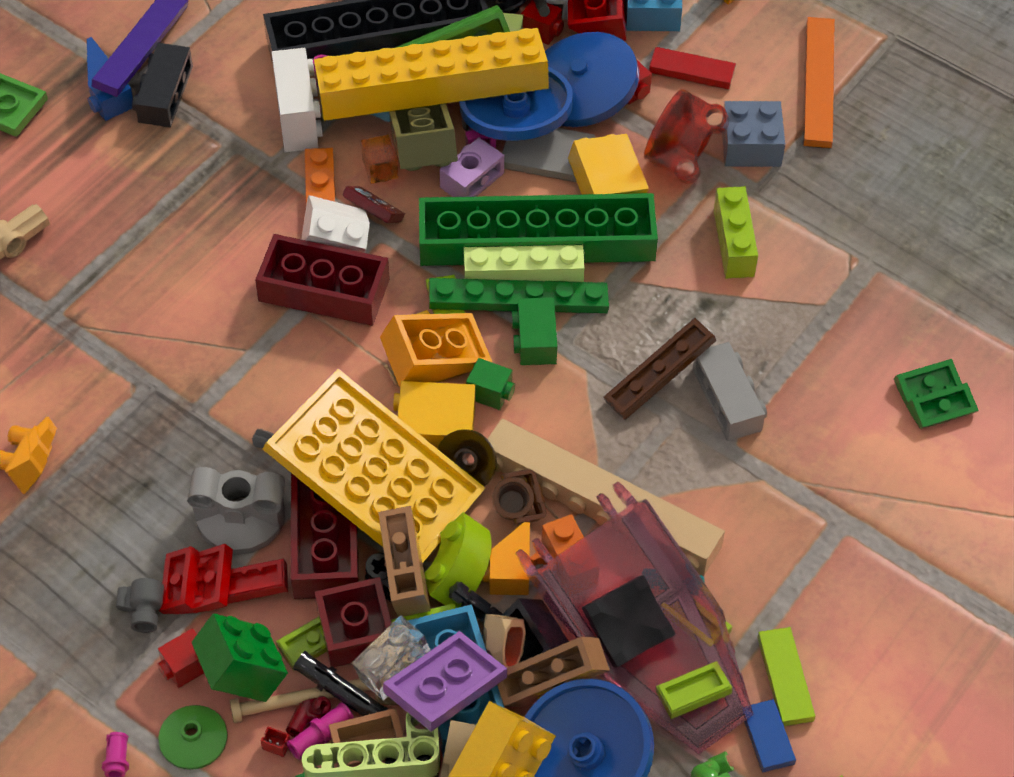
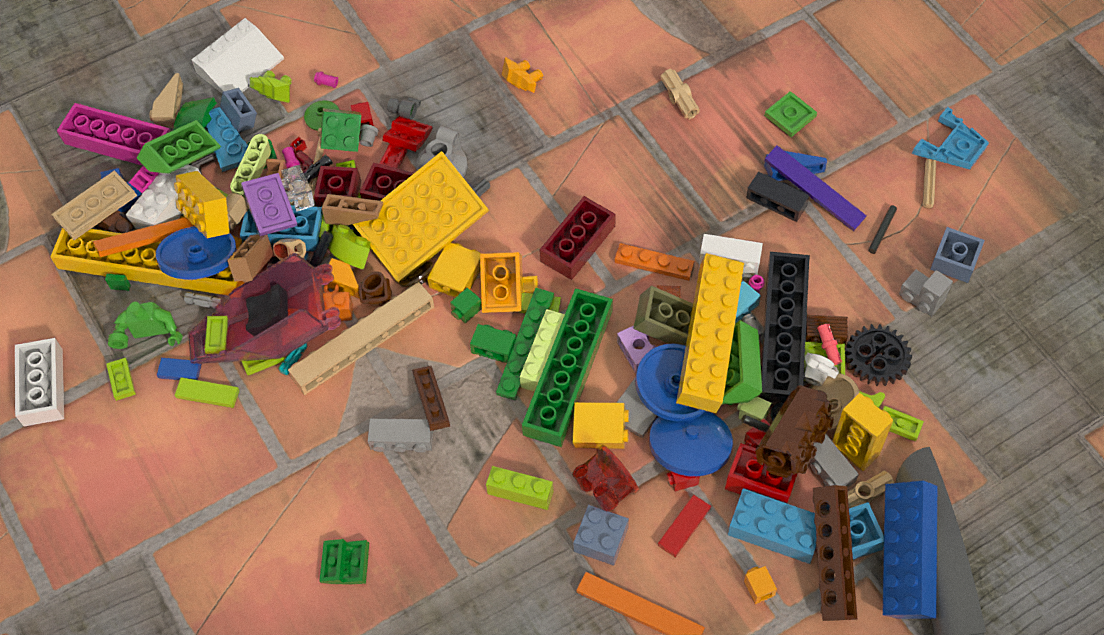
camera: 115 degrees right, 5 degrees up
white slope [301,195,370,253] -> none
dark red tile [342,186,405,223] -> none

